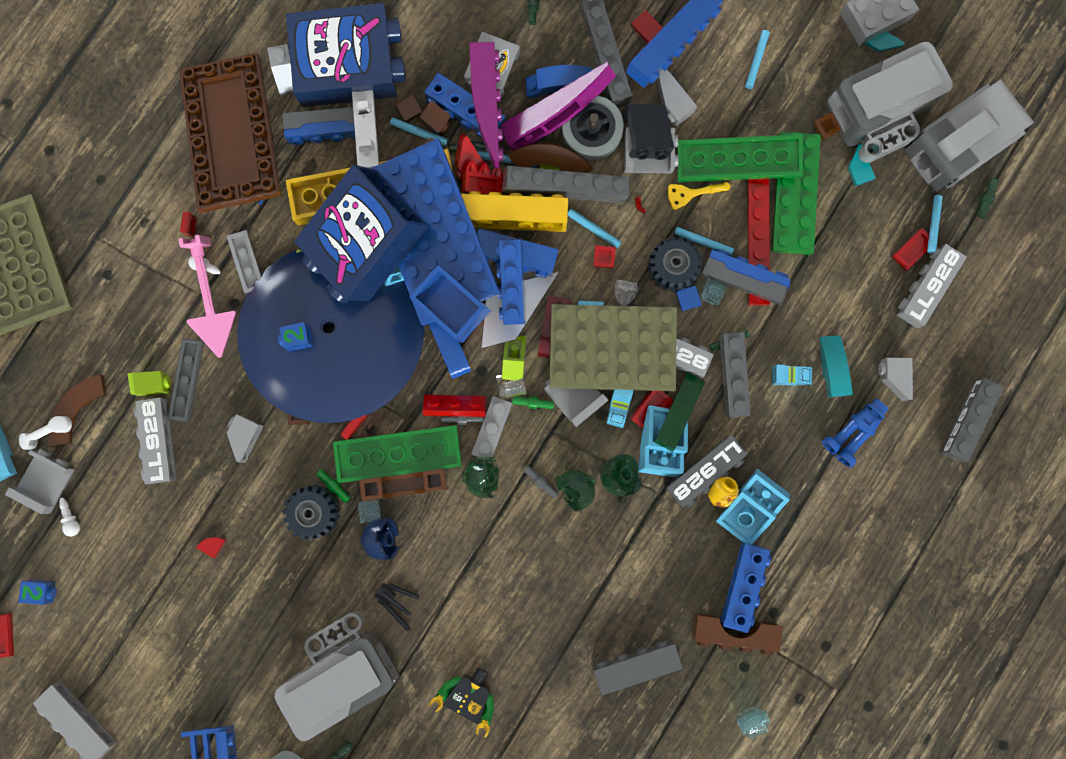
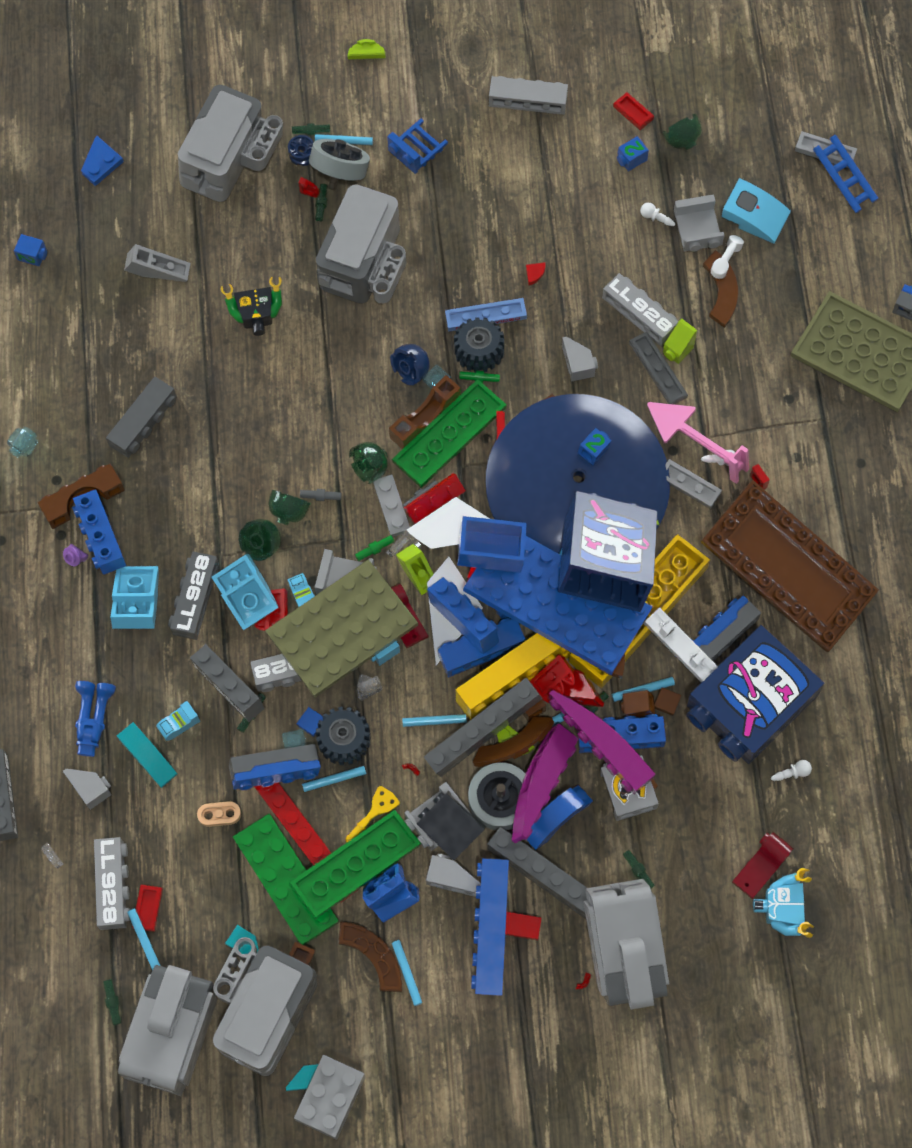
camera: 145 degrees right, 15 degrees down
light grey slope [267,44,293,95] -> none
black plant [374,583,419,631] -> none
red plate [593,245,616,269] -> none
dark green tile [654,372,705,452] -> none
yellow head [707,477,739,508] -> none
none -> clear tile [41,843,64,869]
none -> medium lavender plate [63,544,88,566]
none -> light nougat plate [197,802,241,827]
none -> reddish brown tile [339,922,402,993]
none -> blue piece [363,863,420,923]
none -> white sticker [405,497,490,549]
none -> medium blue plate [445,298,527,332]

